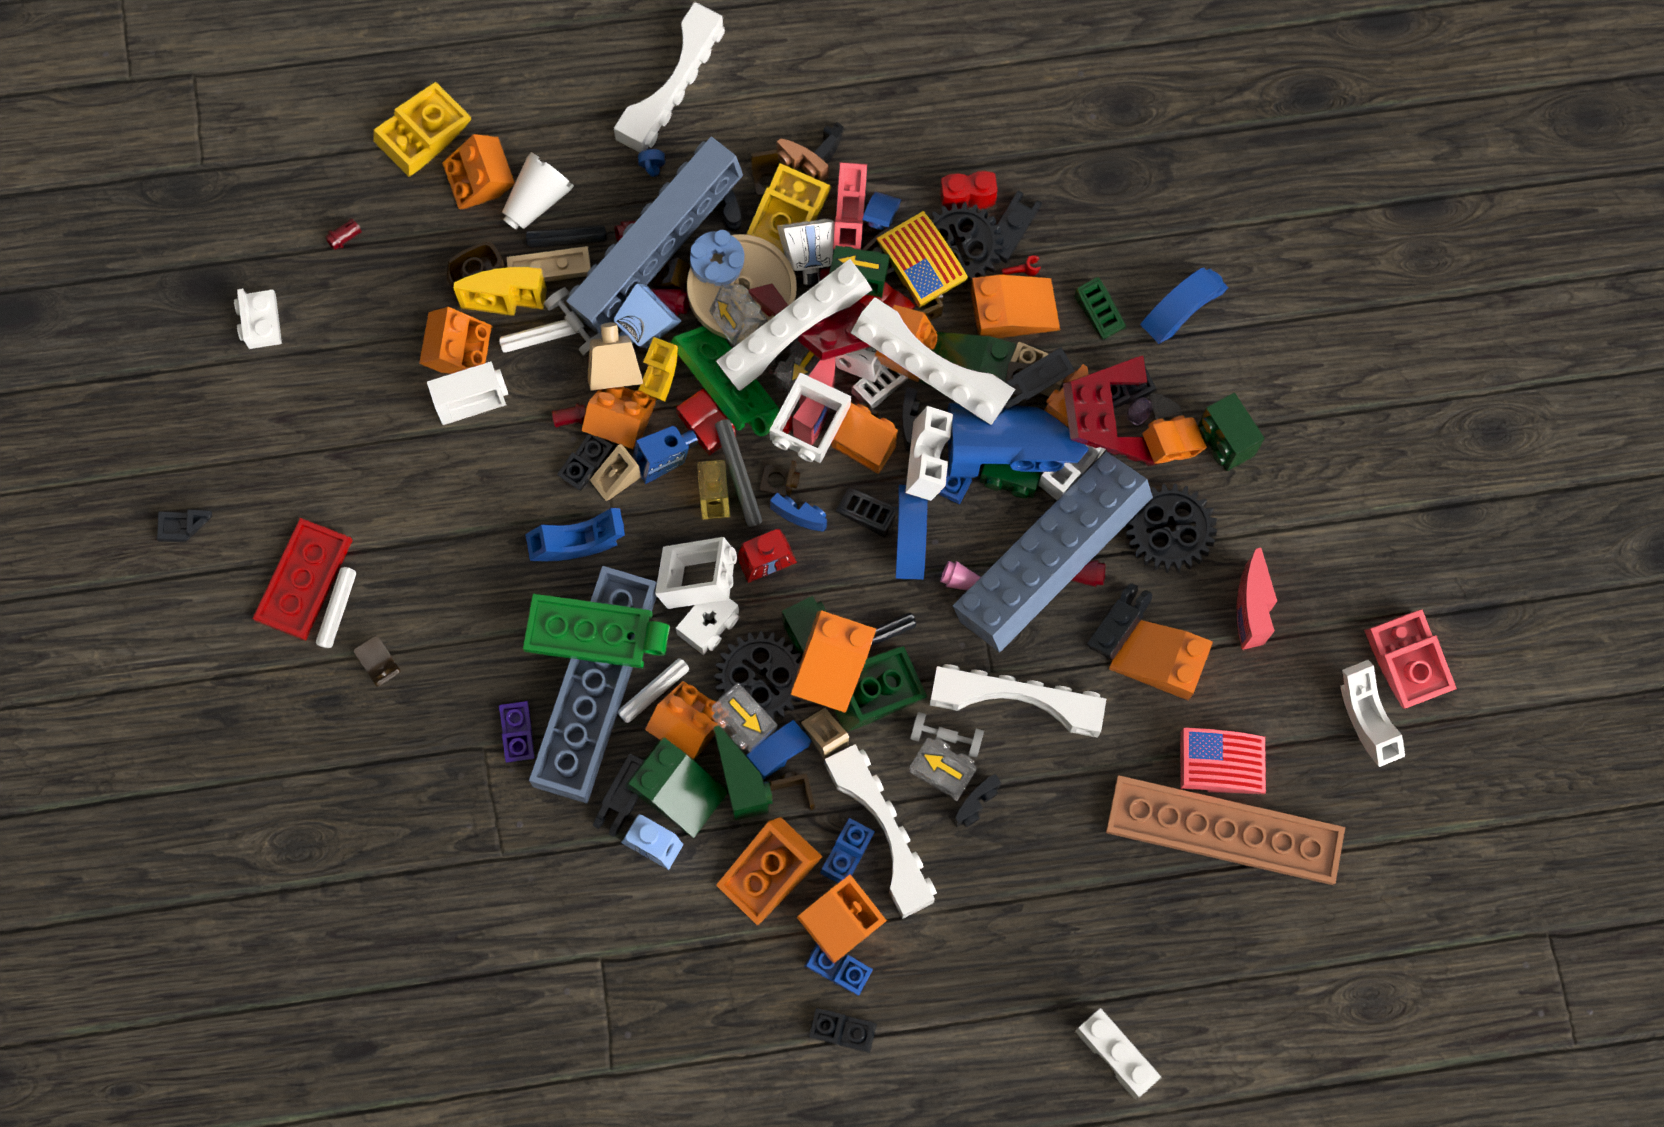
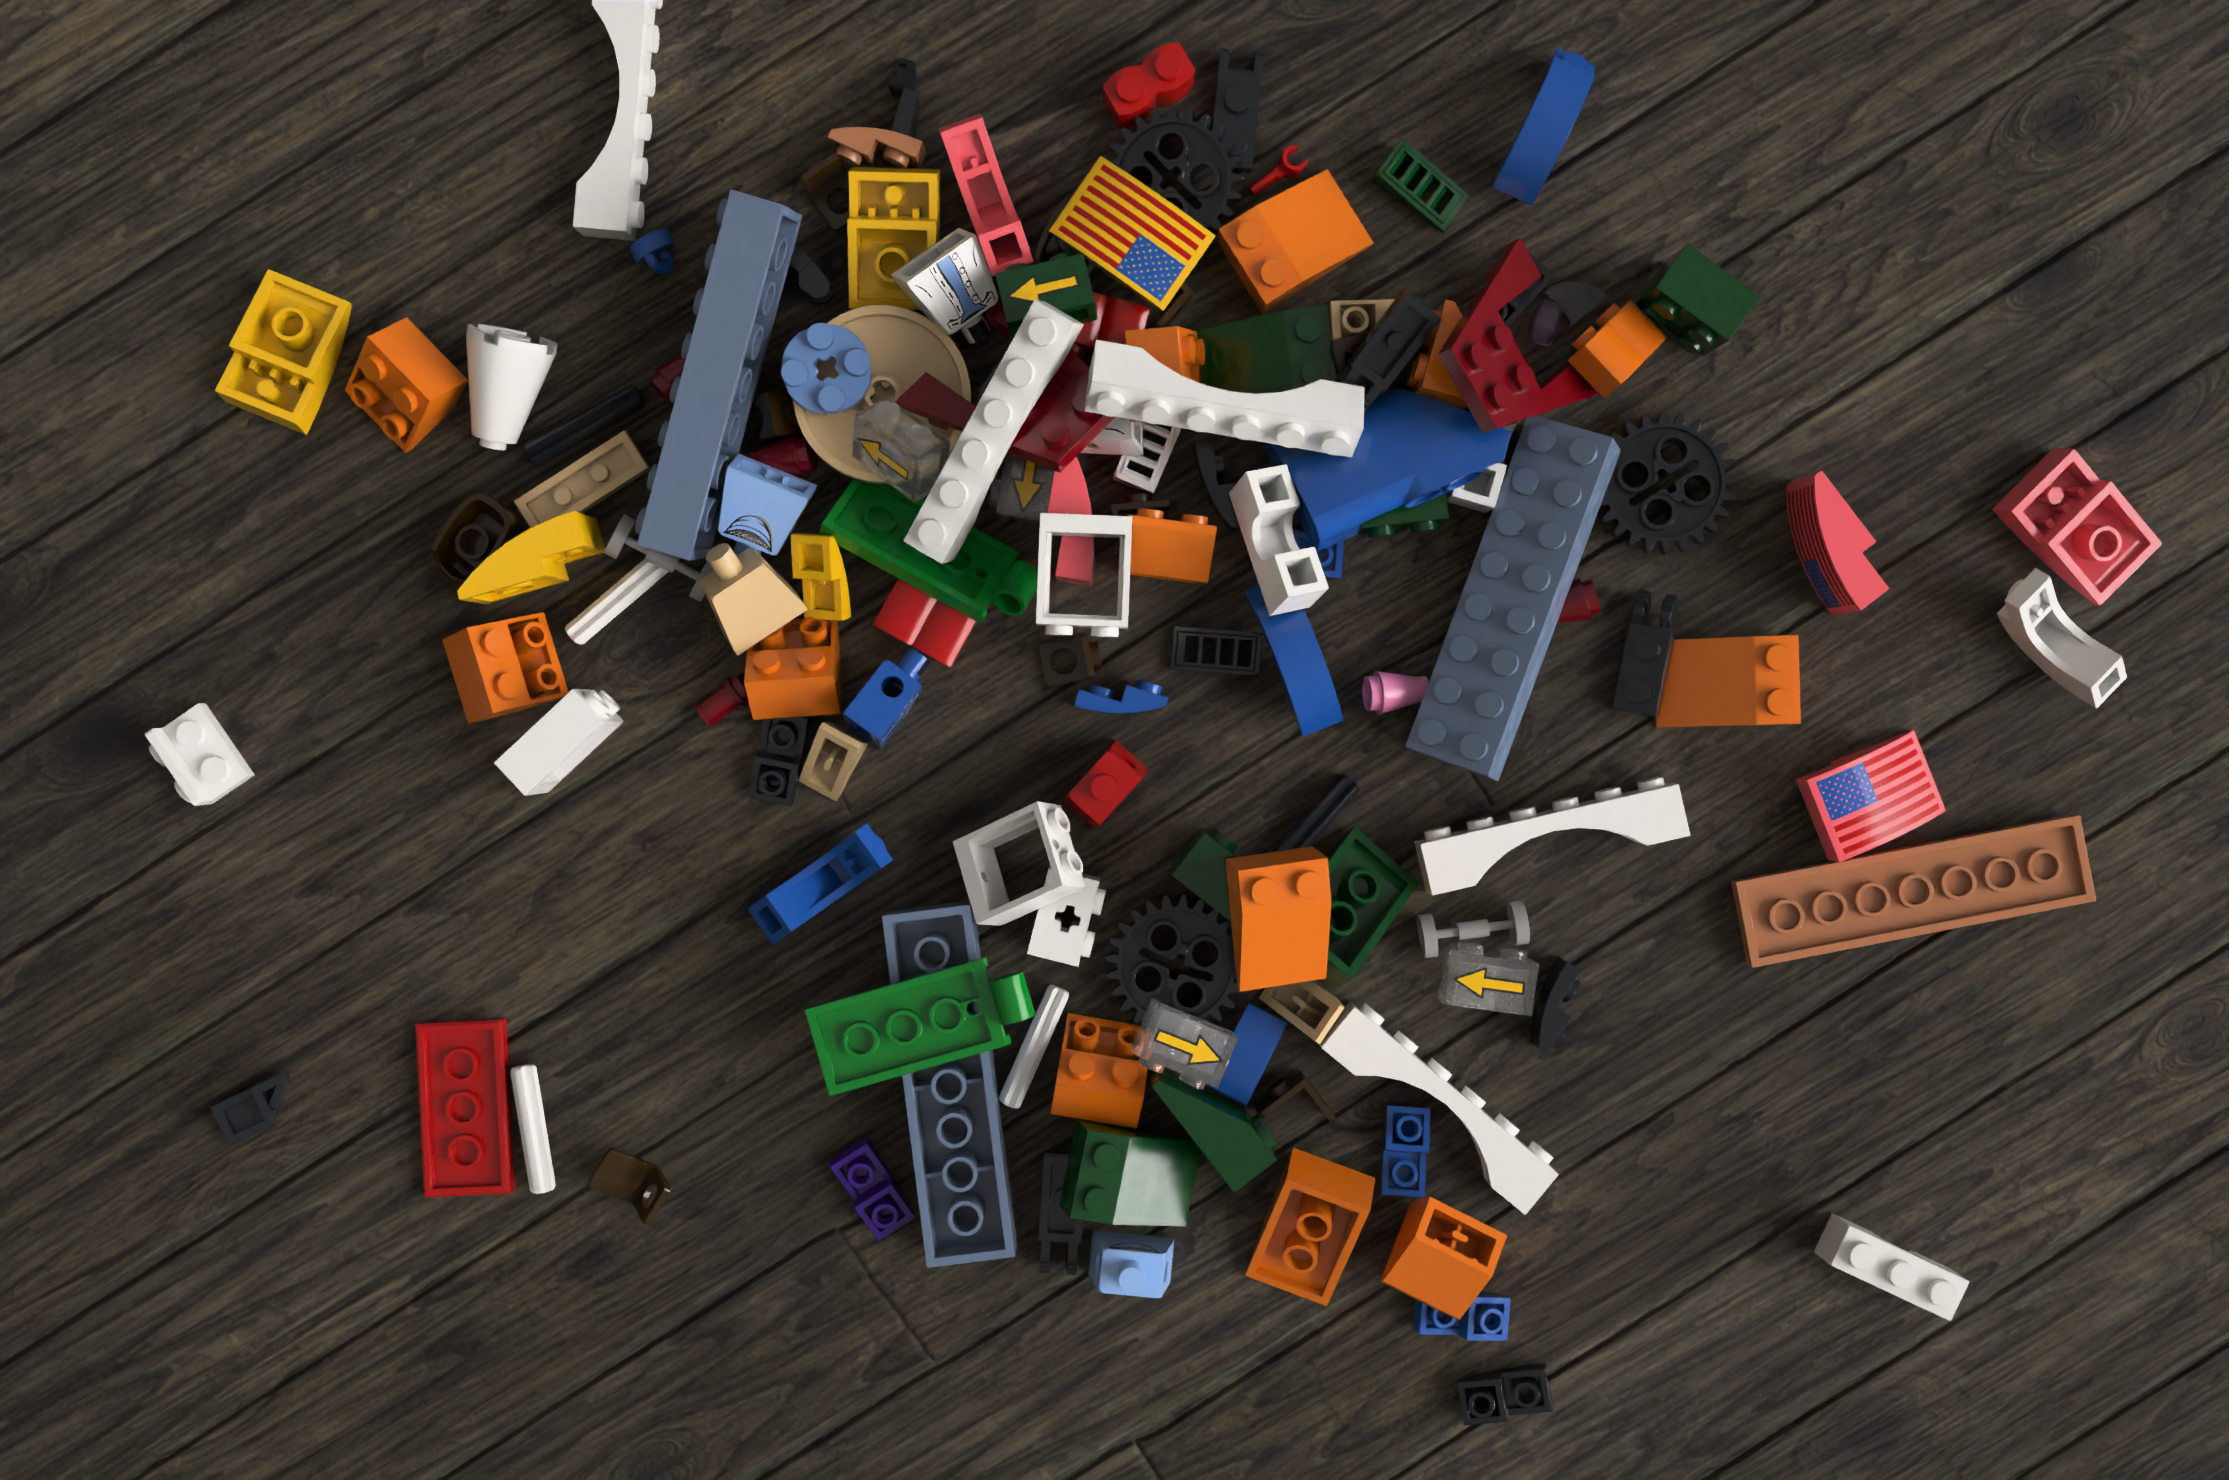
camera: 20 degrees left, 15 degrees up
dark red pin [325,218,362,250] -> none
clear yellow torso [697,460,730,519] -> none
dark grey axle [715,419,762,527] -> none
blue slope [862,192,901,229] -> none

